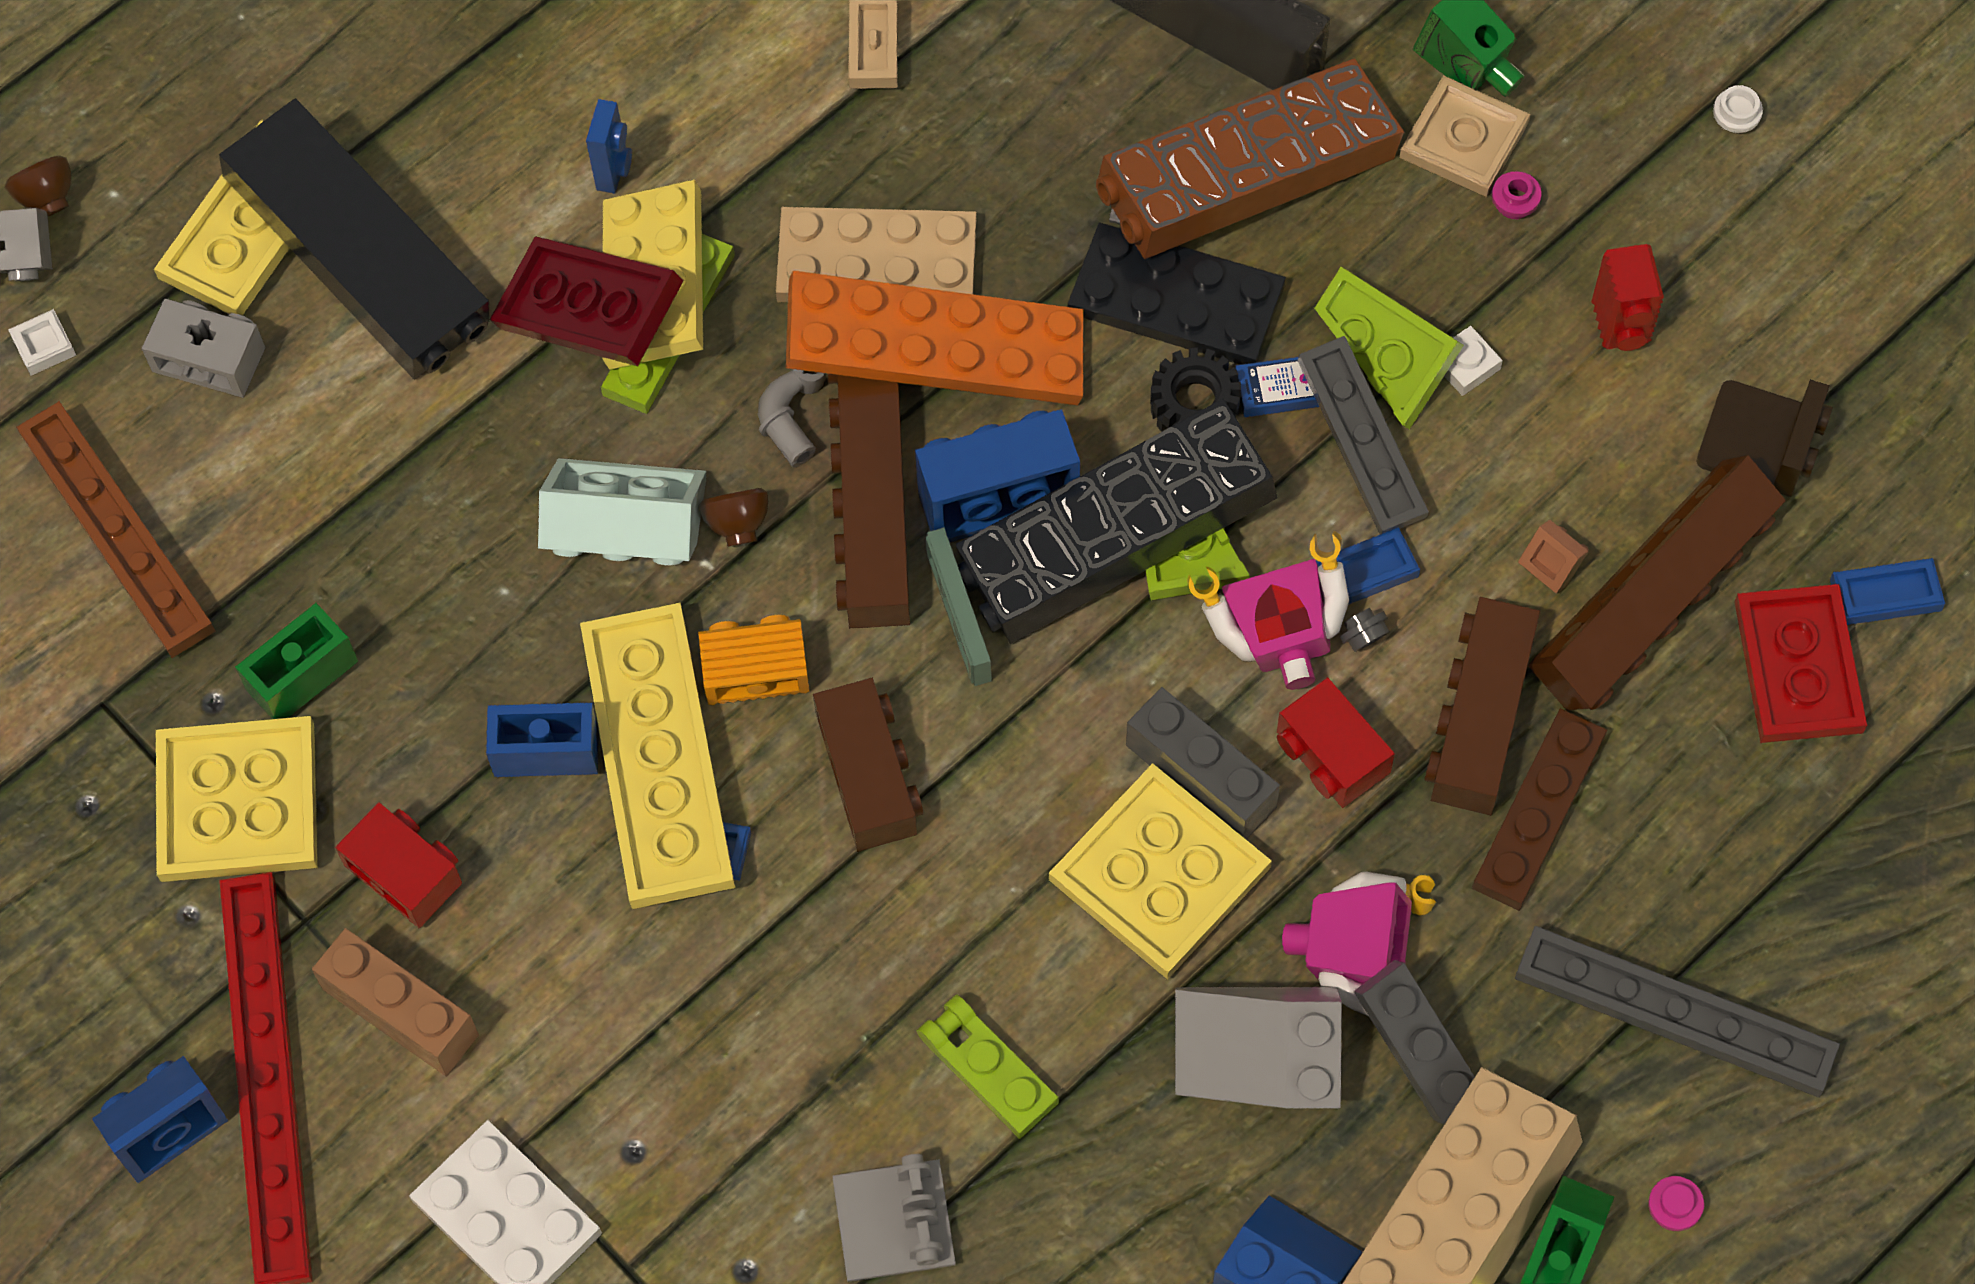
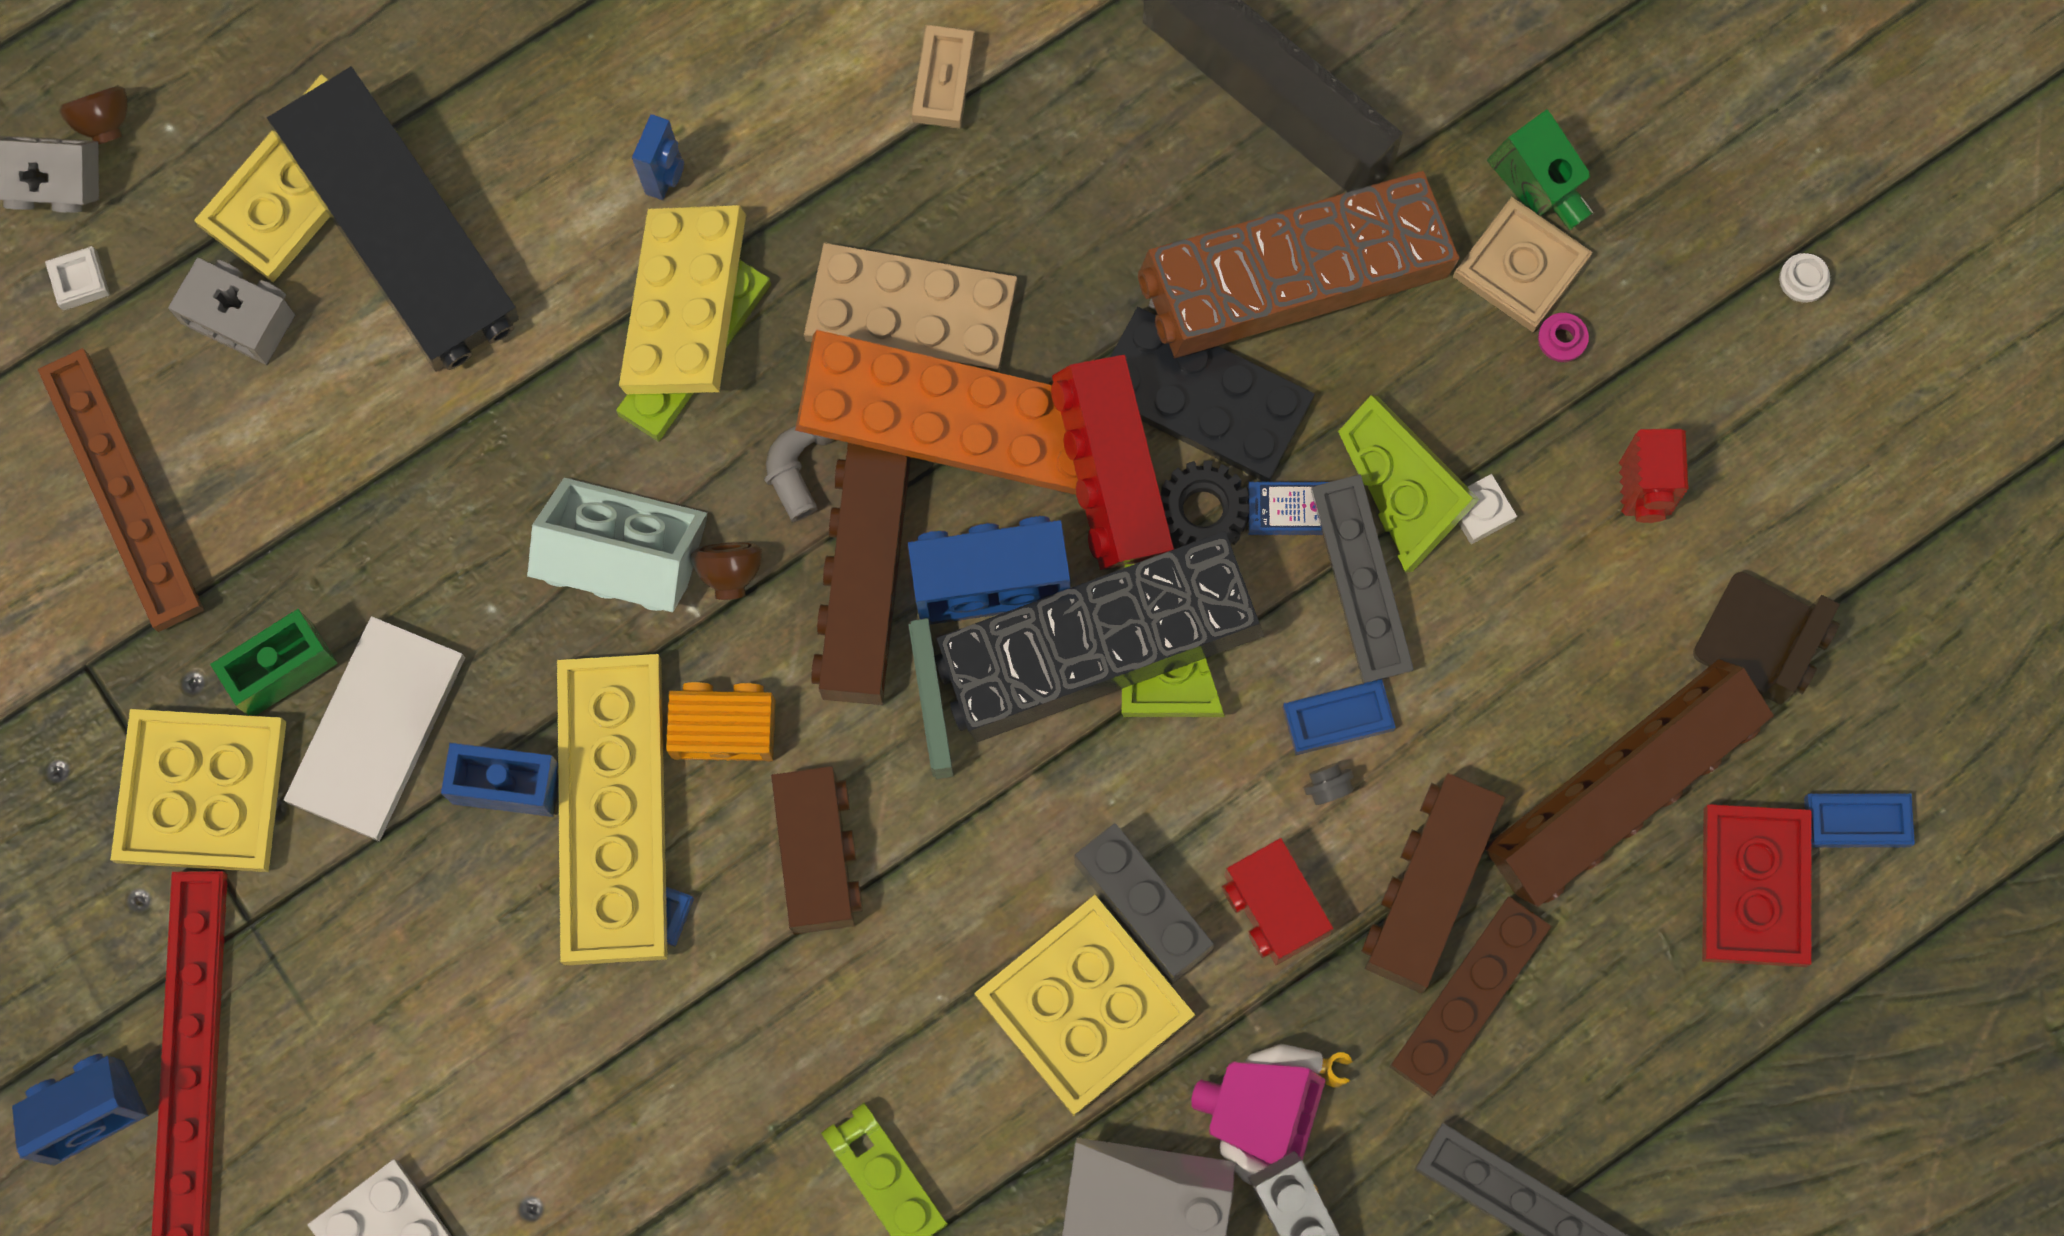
camera: 10 degrees right, 10 degrees up
medium nougat brick [312,928,479,1077] -> none
red brick [335,802,463,929] -> none
dark red plate [489,236,684,367] -> none
torso [1187,531,1349,690] -> none
nougat tile [1518,520,1589,594] -> none
none -> white tile [284,616,466,842]
none -> red brick [1051,354,1174,570]

